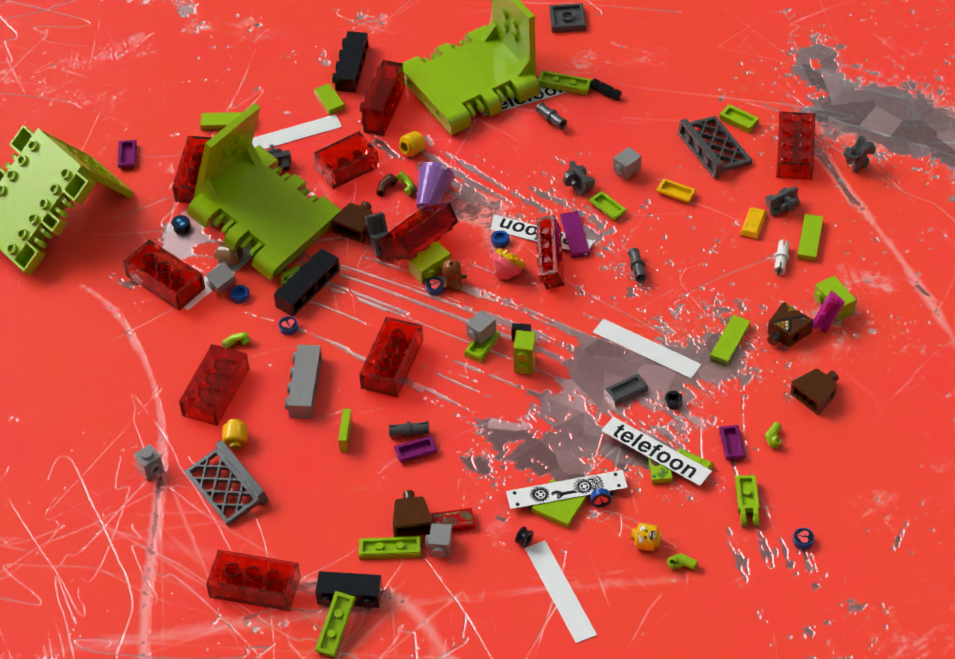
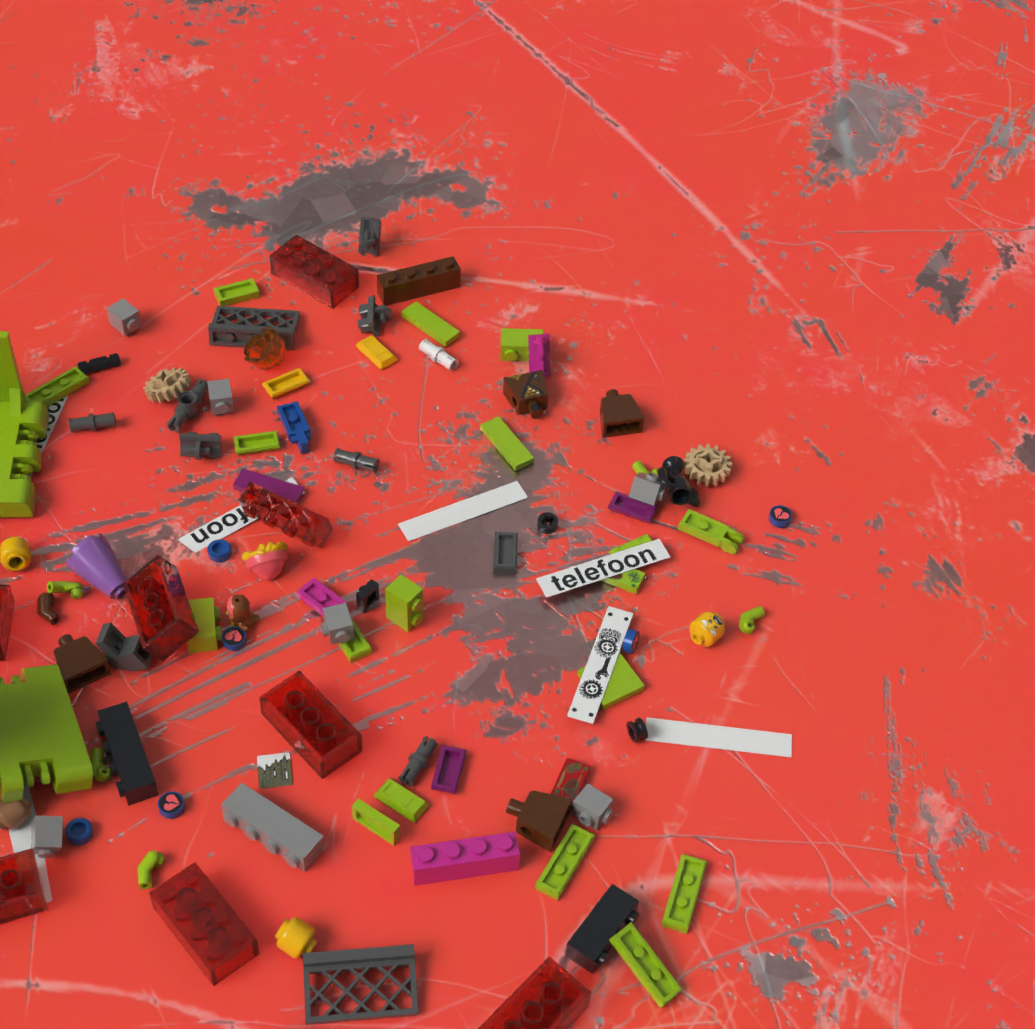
camera: 65 degrees left, 0 degrees up
none -> light grey brick [107,298,142,336]
none -> tan gear [143,367,191,403]
none -> dark grey pin [166,379,208,432]
none -> clear orange cylinder [244,326,286,370]
none -> sticker [257,752,293,788]
none -> blue hinge [276,401,311,454]
none -> dark pink plate [297,577,348,617]
none -> lime tile [373,778,430,823]
none -> reddish brown brick [377,256,461,306]
none -> dark pink brick [410,831,520,886]
none -> light grey brick [629,472,666,506]
none -> black piece [657,456,700,508]
none -> lime tile [661,854,707,934]
none -> tan gear [684,444,732,487]

